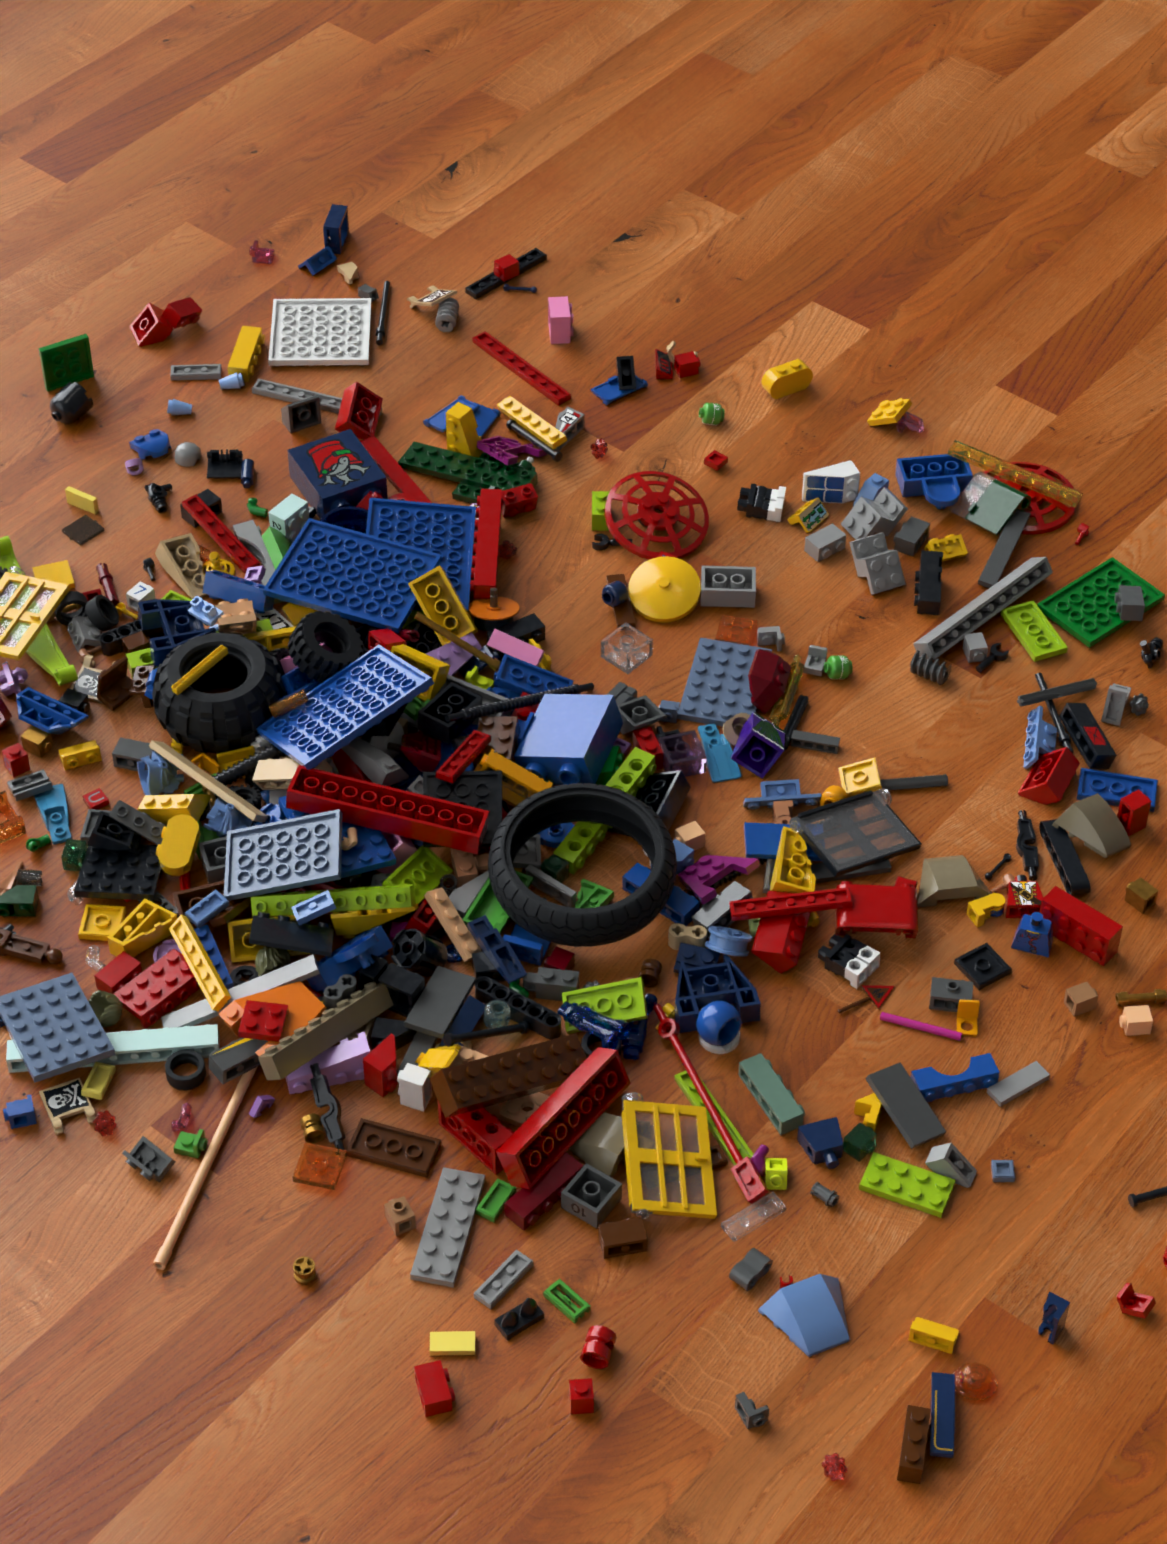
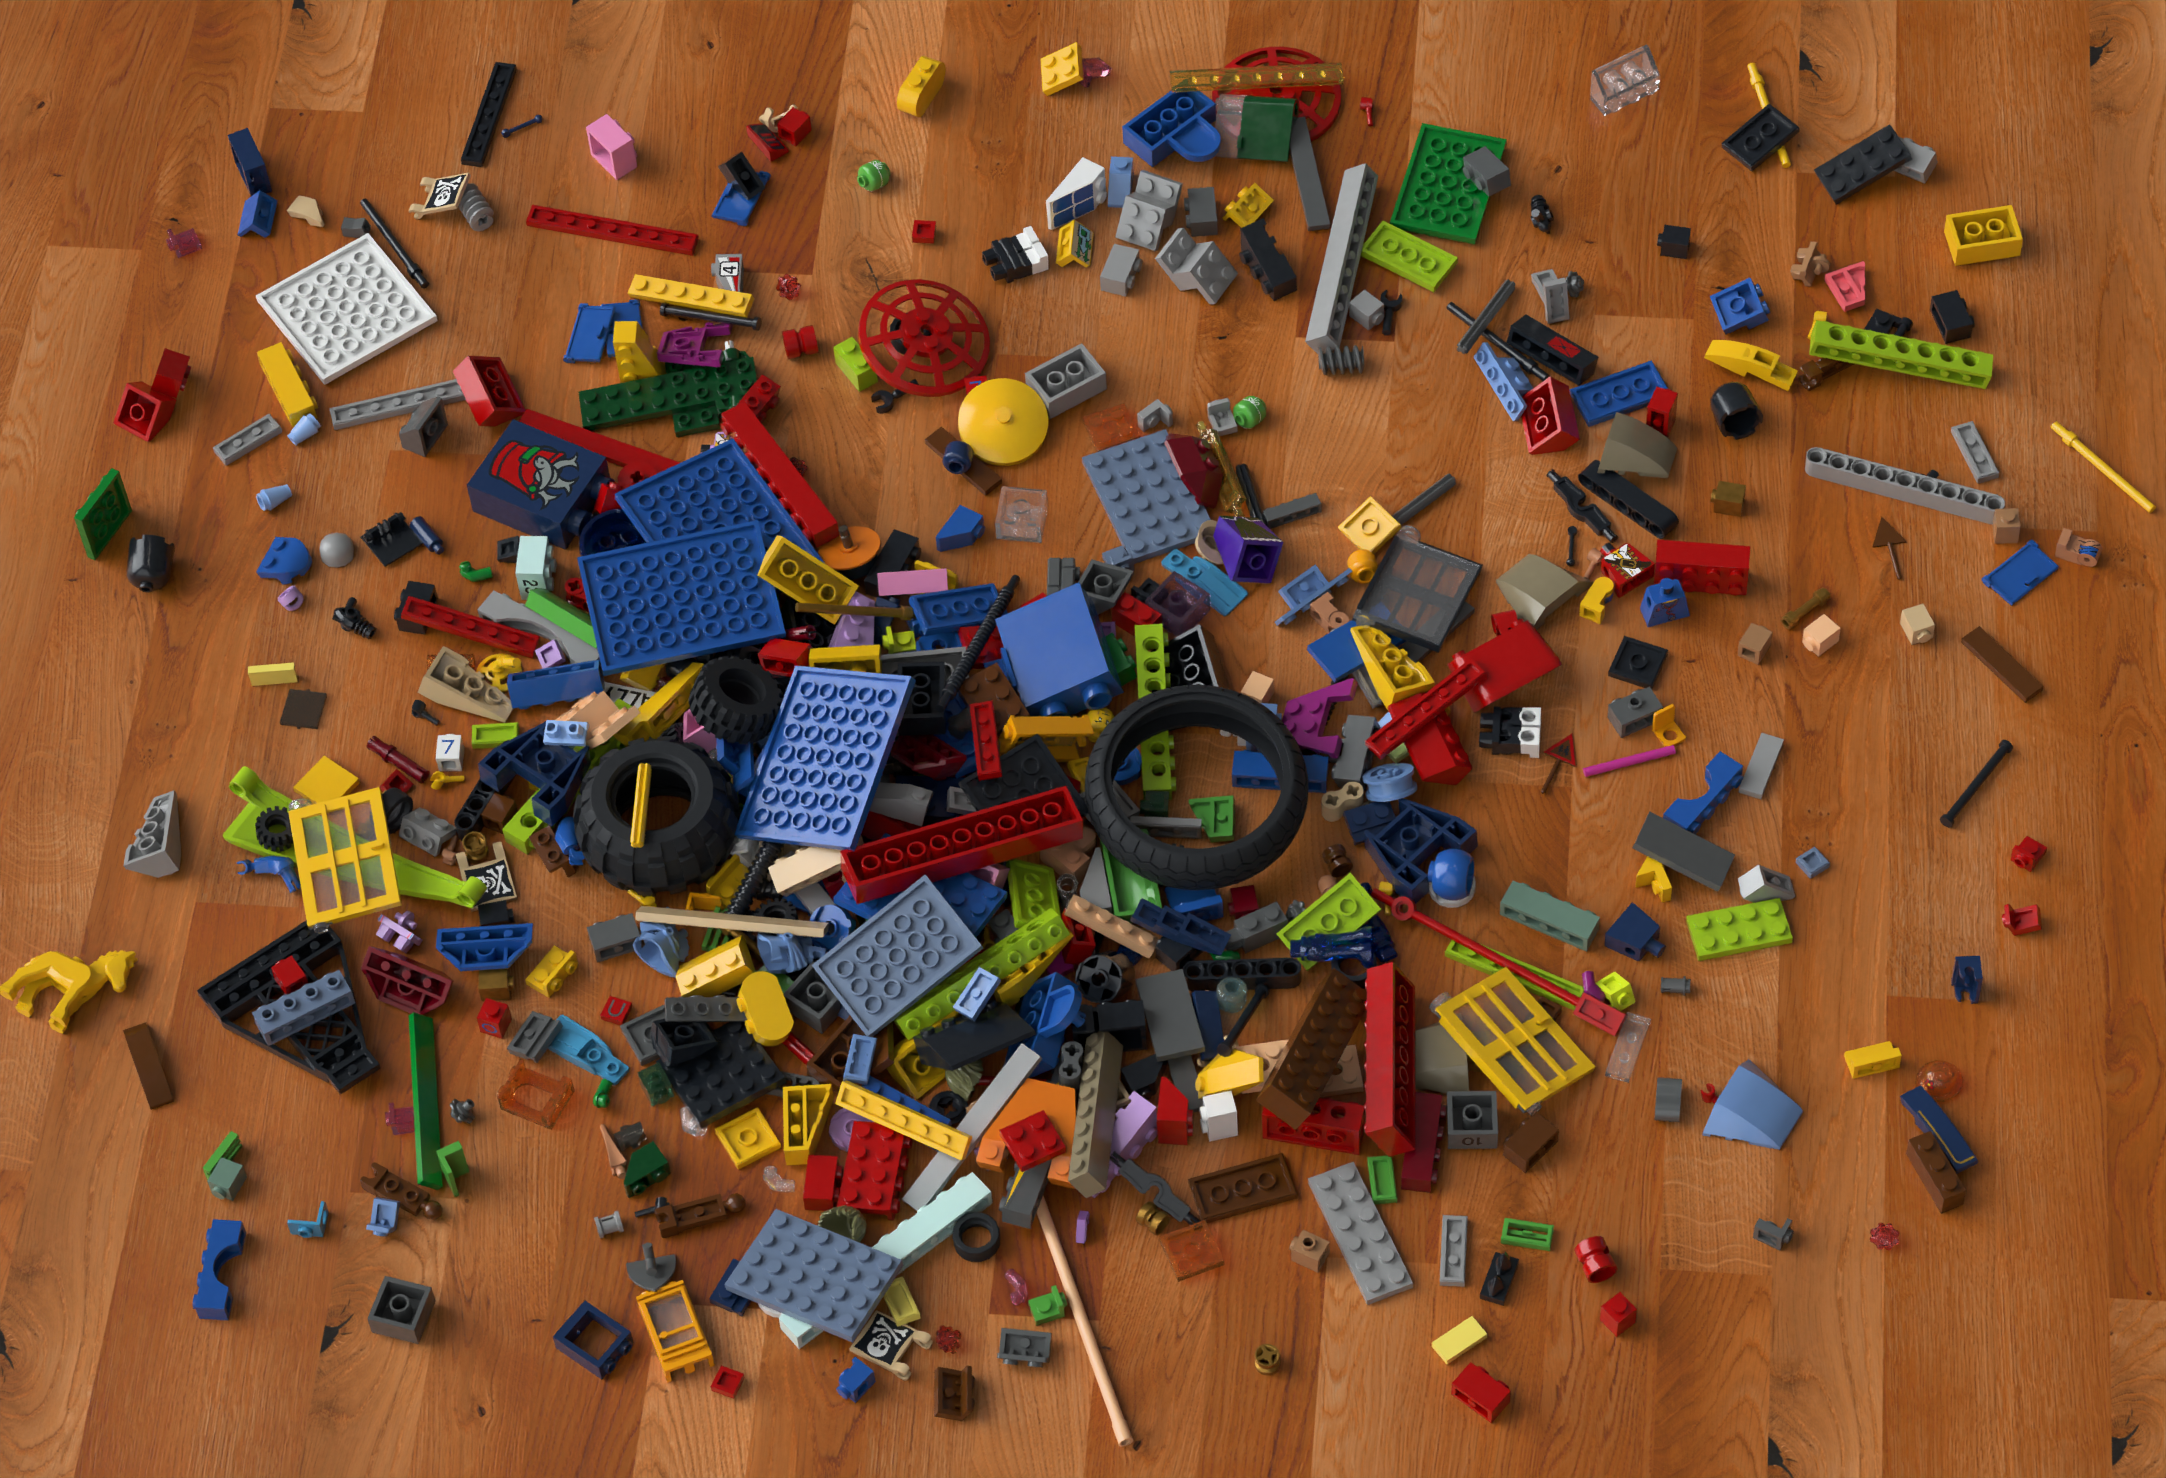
camera: 30 degrees left, 10 degrees up
black tyre [85,595,119,631] -> none
reddish brown bracket [97,656,133,711] -> none
clear orange piece [269,689,309,718] -> none
light nougat arm [342,827,358,851] -> none
red brick [493,254,519,282] -> none
clear green brick [843,1122,877,1162] -> none
none -> pearl gold wheel [462,832,489,864]
none -> red wheel [782,325,819,360]
none -> reddish brown bracket [934,1366,975,1421]
none -> blue slope [936,505,985,552]

